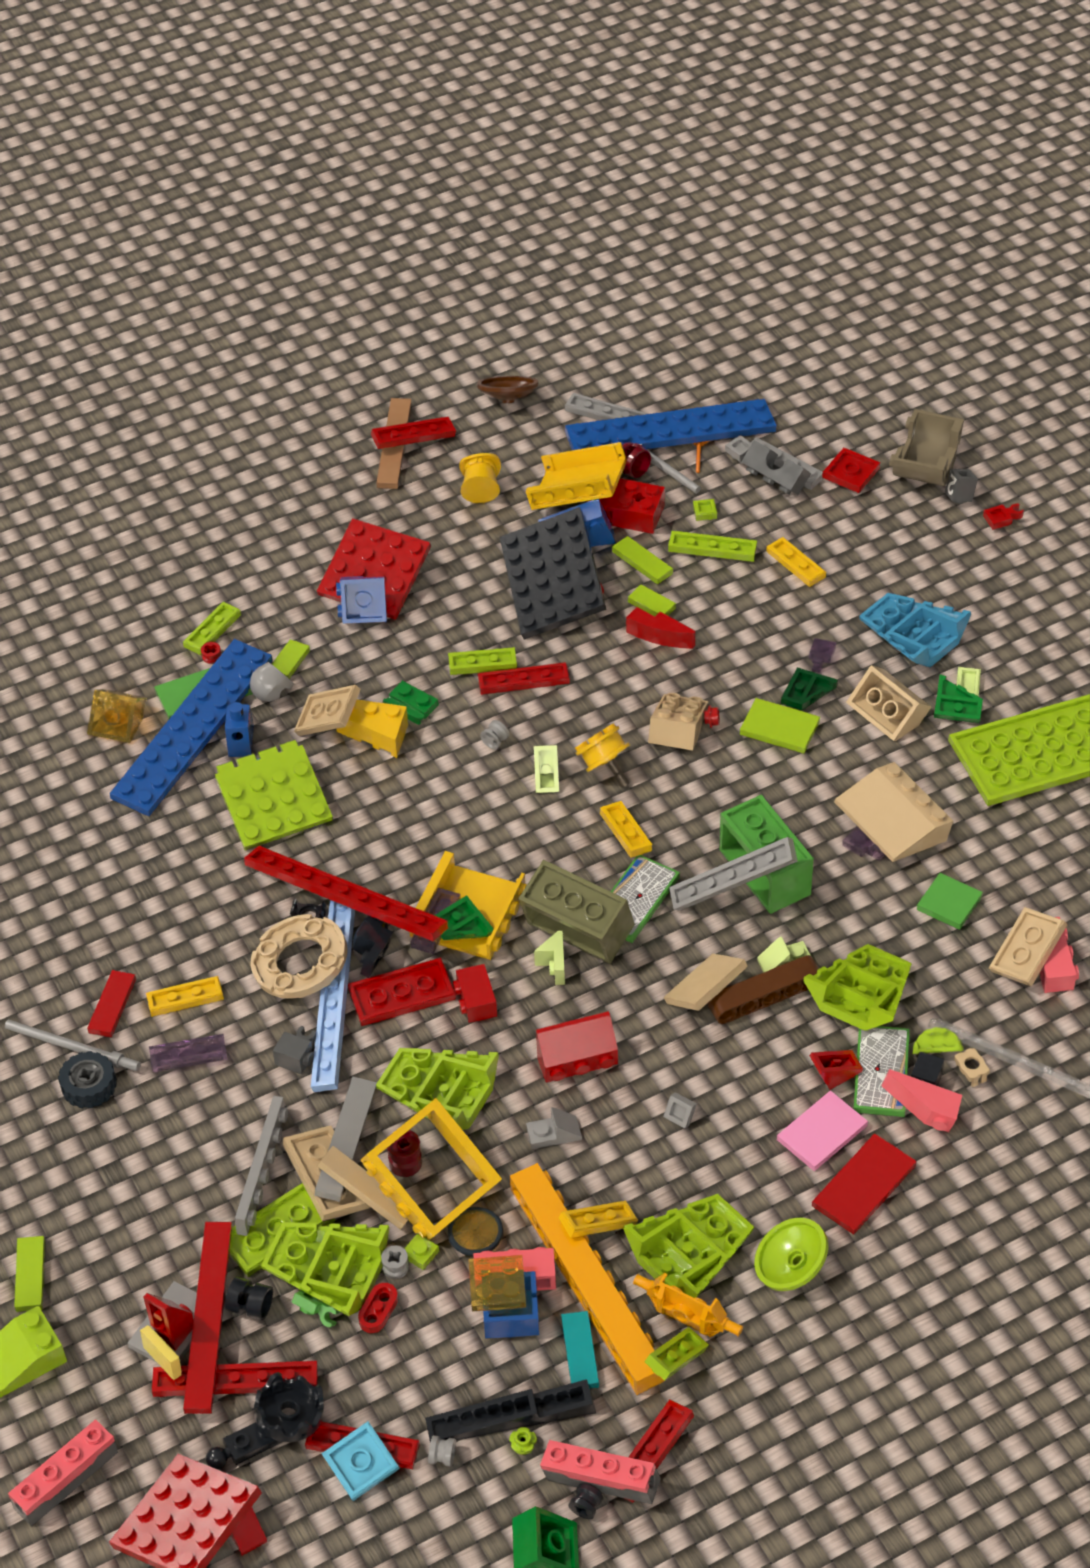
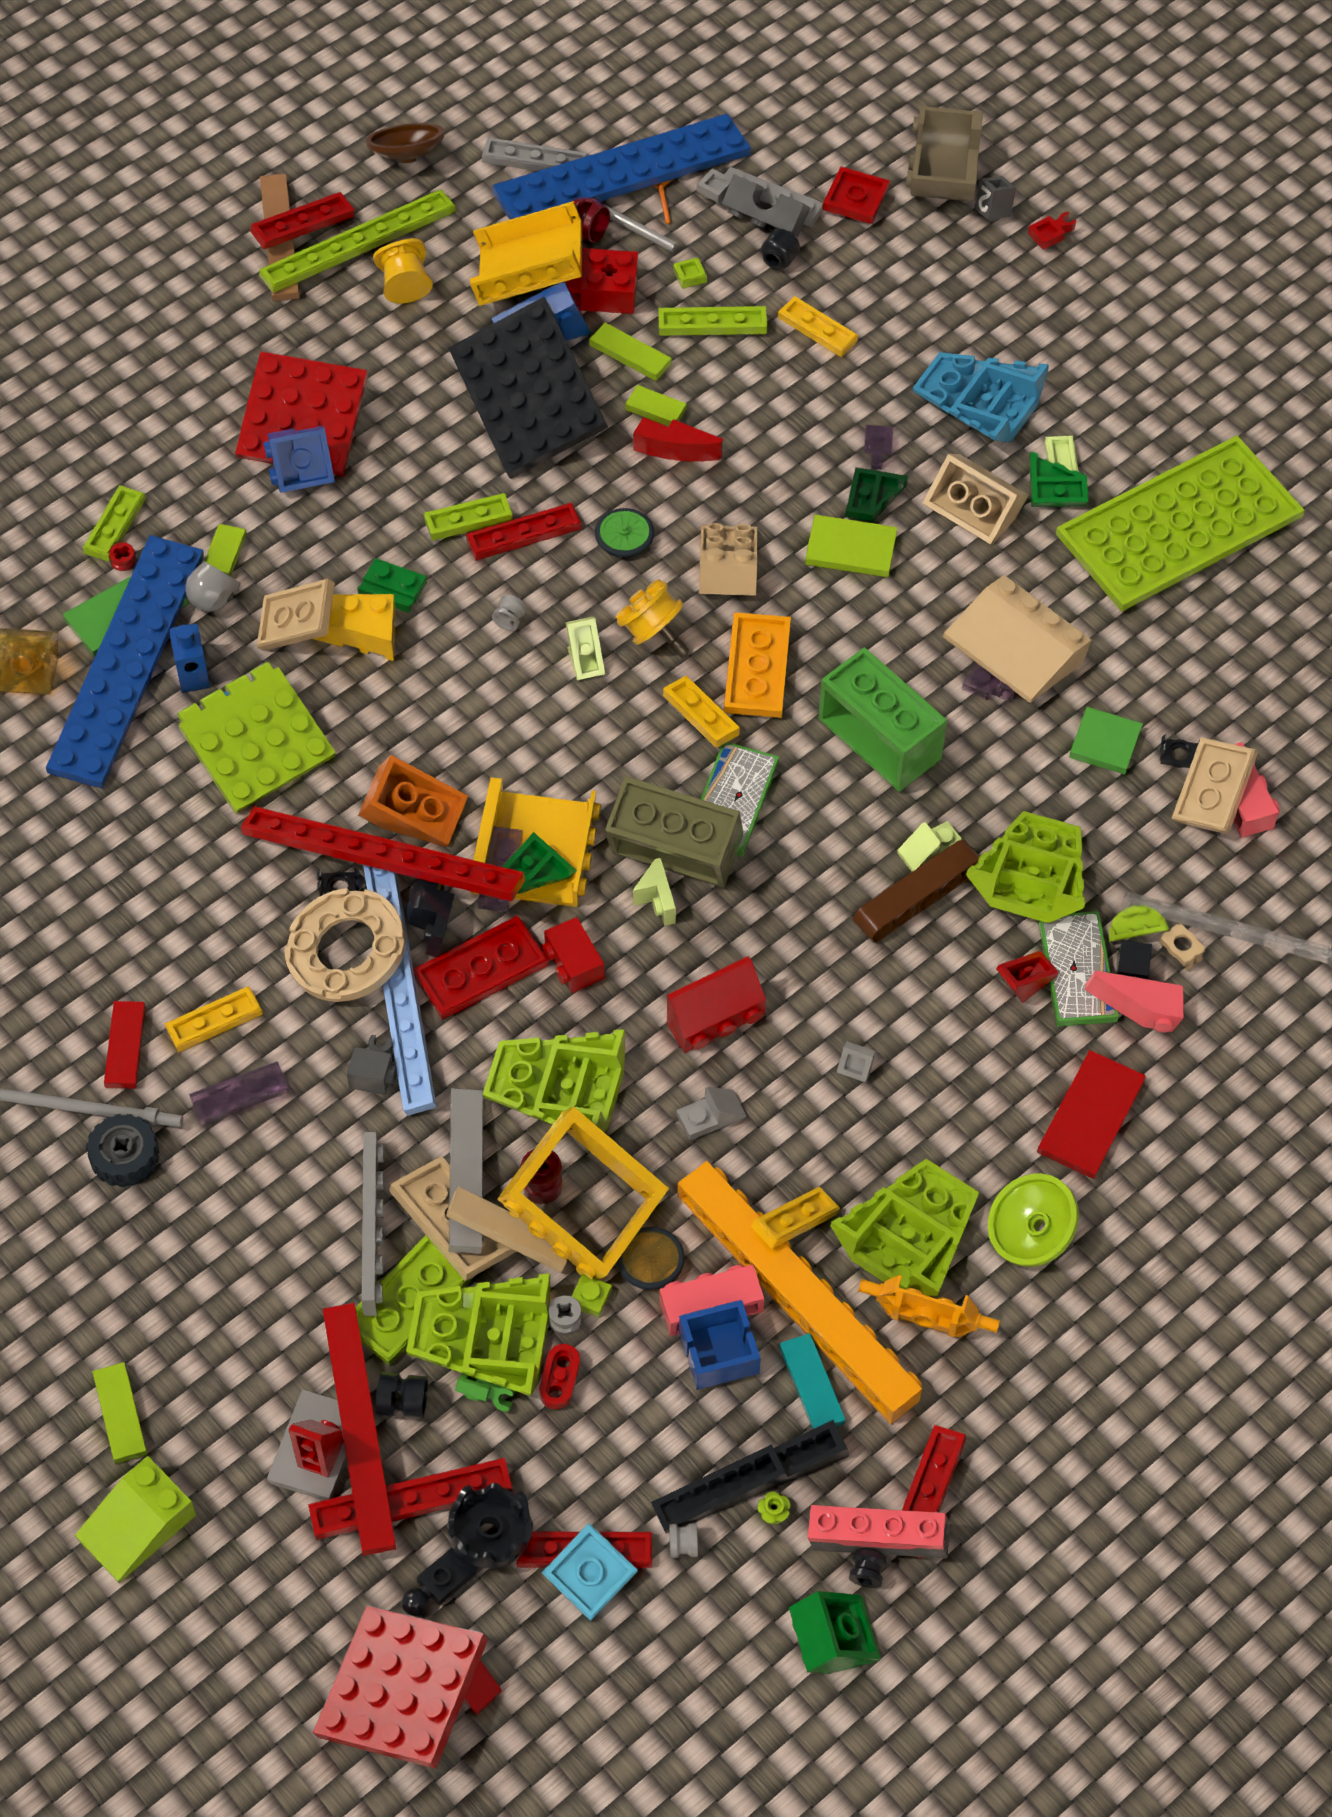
camera: 15 degrees left, 10 degrees up
coral piece [8,1419,118,1527] -> none
light yellow tile [140,1325,182,1380] -> none
clear yellow plate [469,1255,526,1312] -> none
lime plate [645,1327,709,1381] -> none
tan tile [664,954,748,1011] -> none
light grey plate [669,837,798,911] -> none
red plate [704,706,720,728] -> none
bright pink tile [777,1091,868,1171] -> none
none -> lime tile [259,189,455,293]
none -> orange slope [358,755,468,847]
none -> bright green wheel [595,508,654,557]
none -> light orange plate [724,612,791,718]
none -> black head [761,229,800,269]
none -> black piece [1159,734,1200,768]

